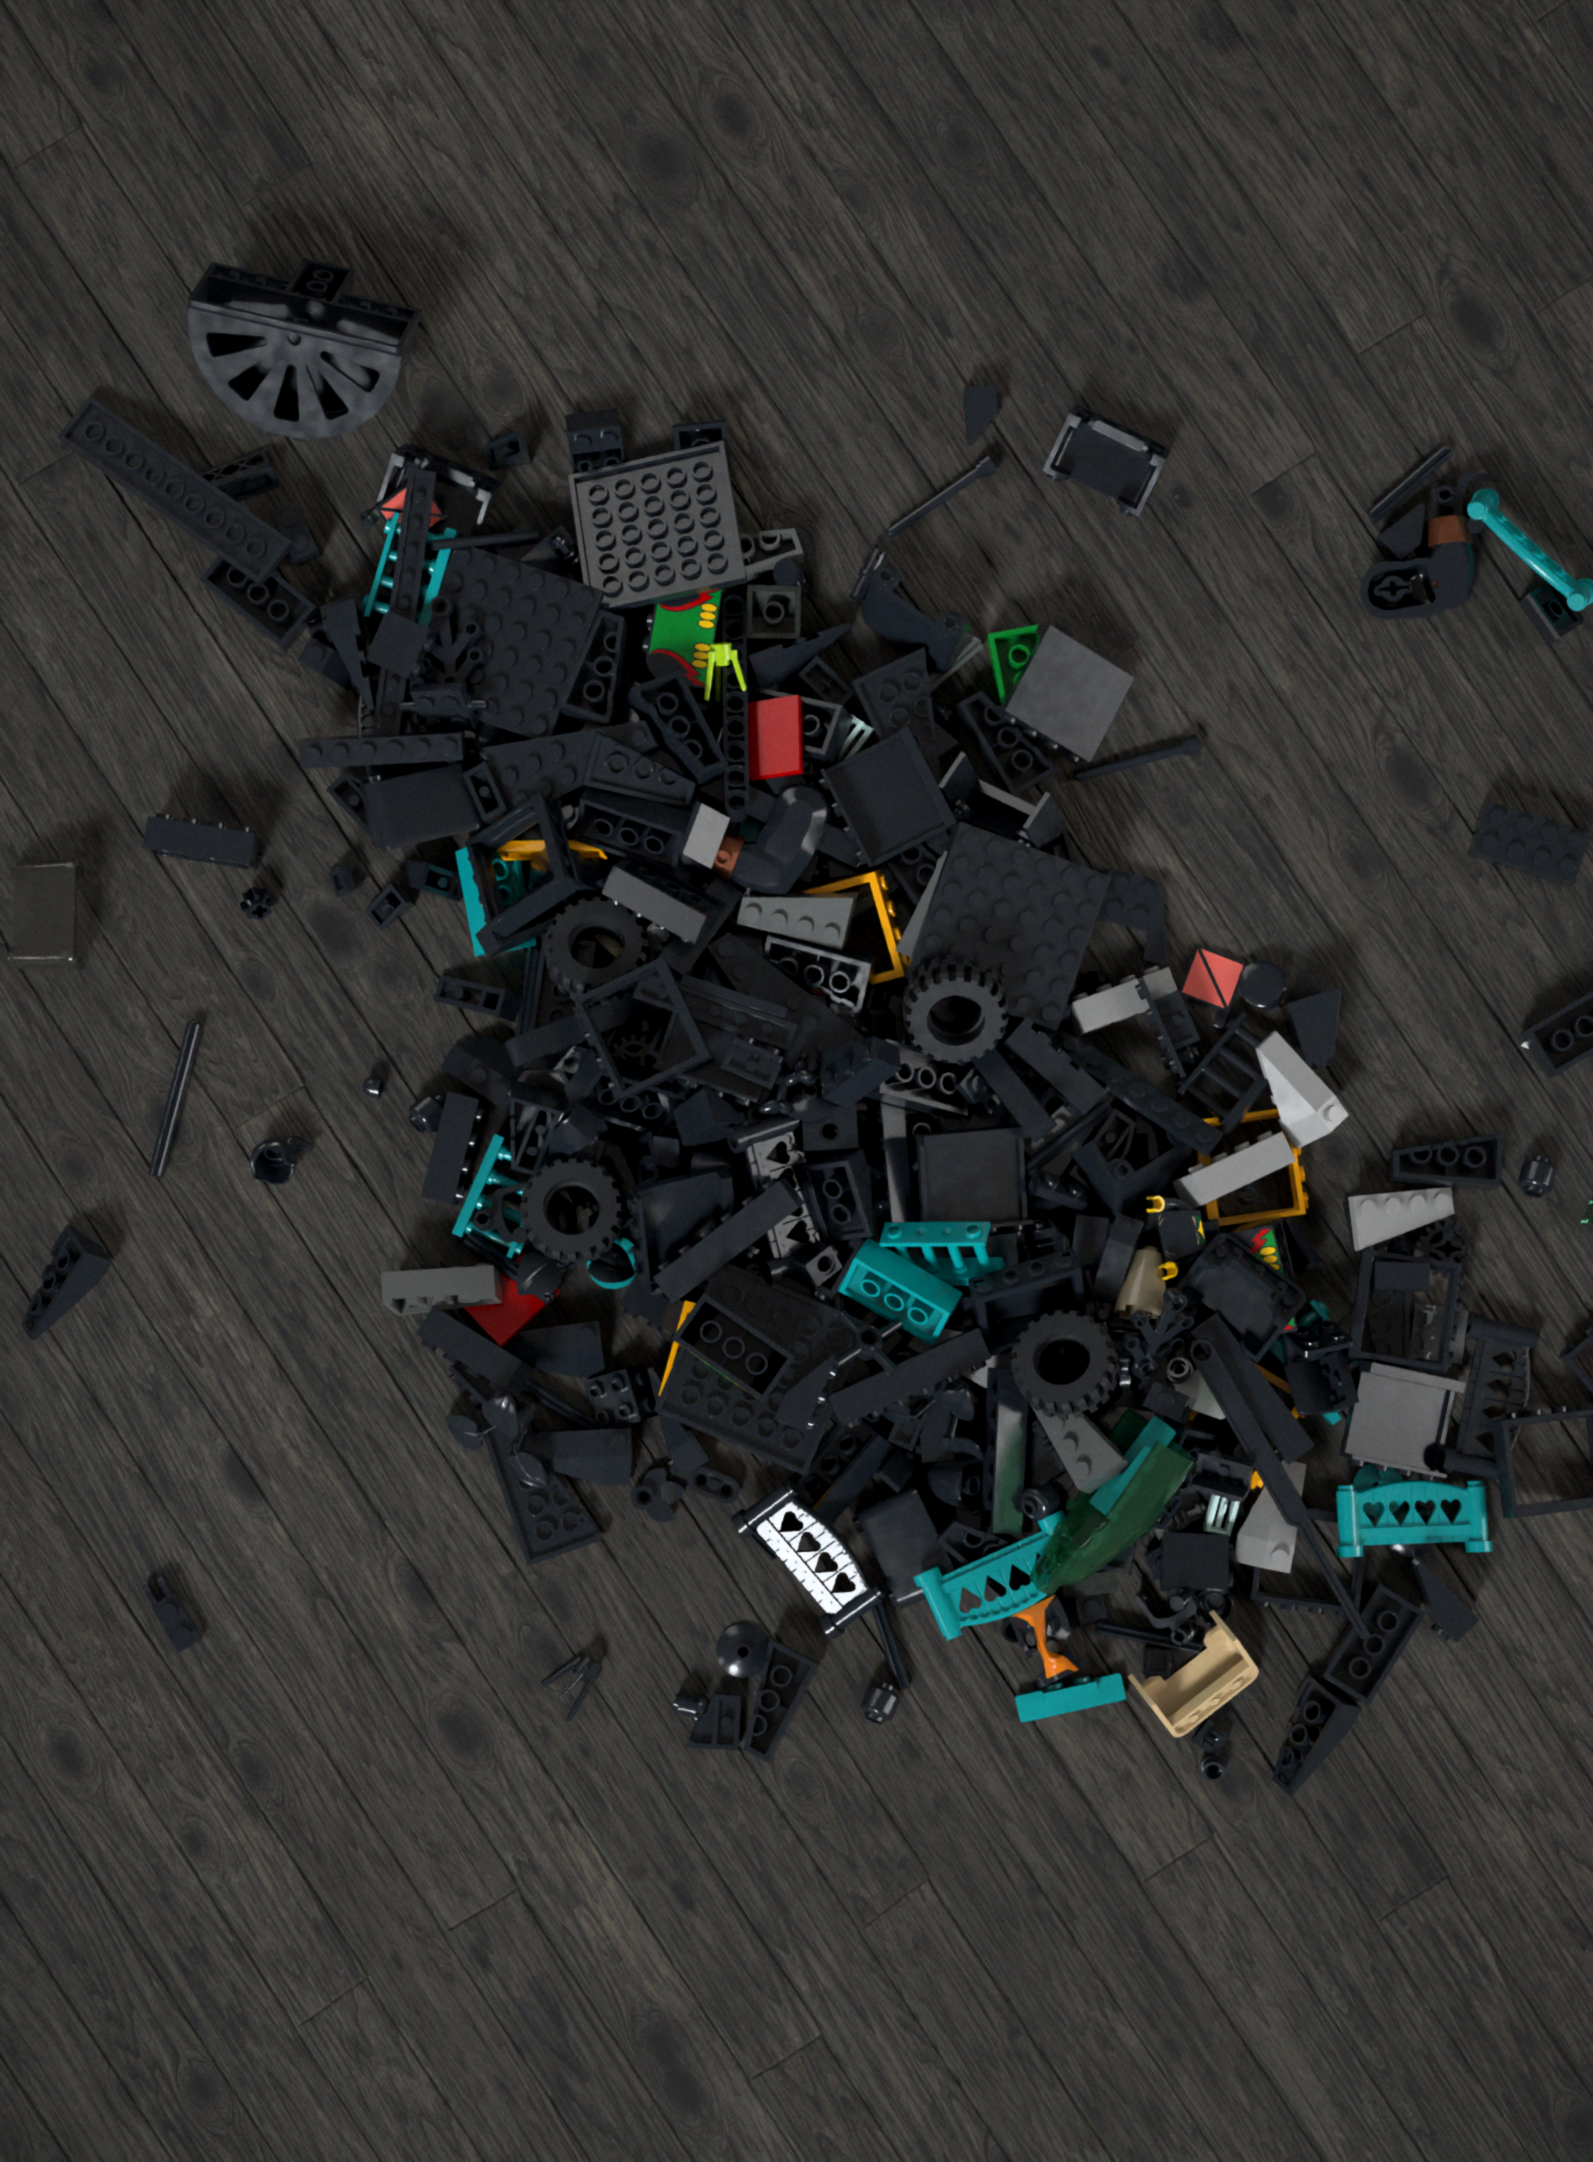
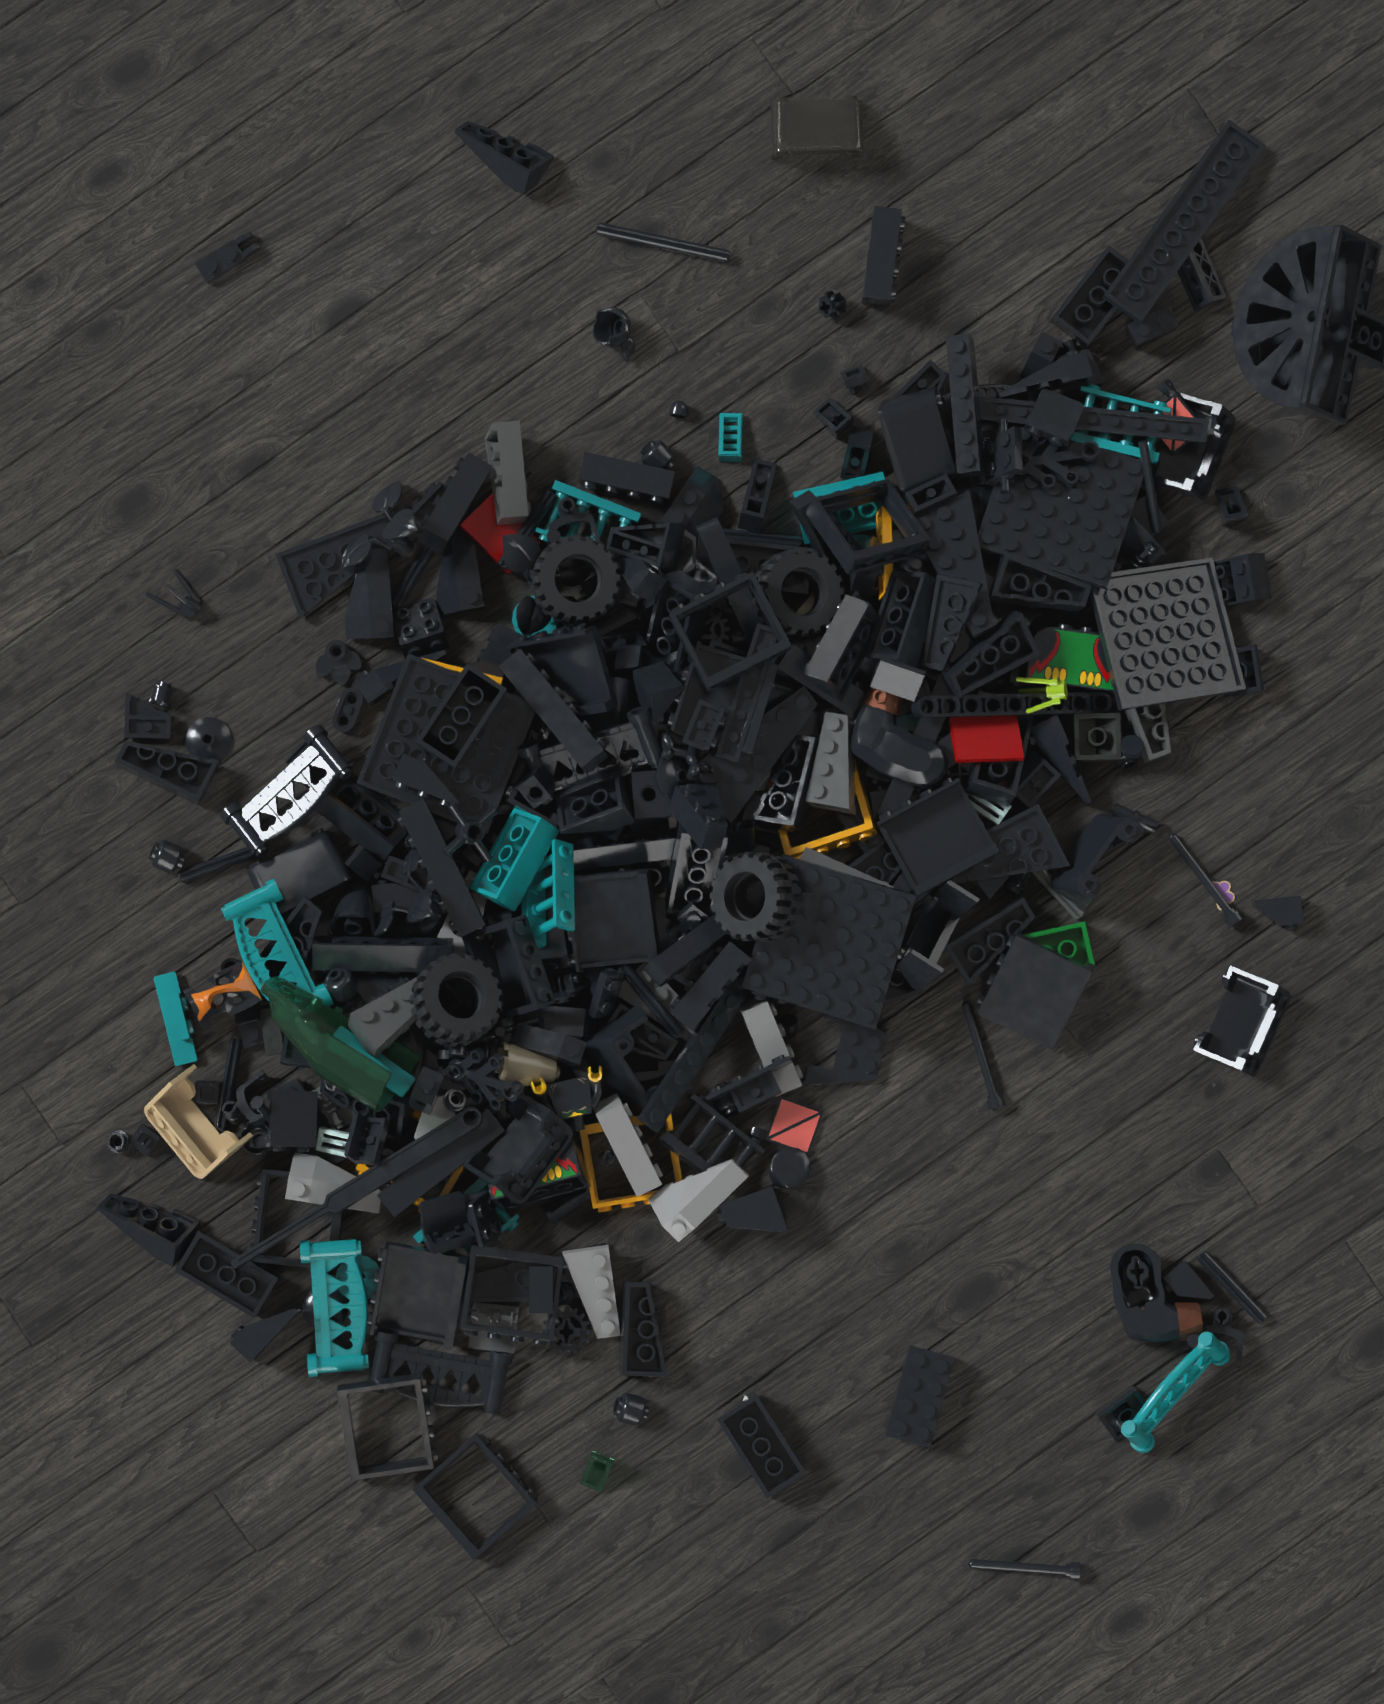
camera: 90 degrees right, 0 degrees up
none -> teal slope [718,413,743,462]
none -> medium lavender sticker [1212,881,1235,910]

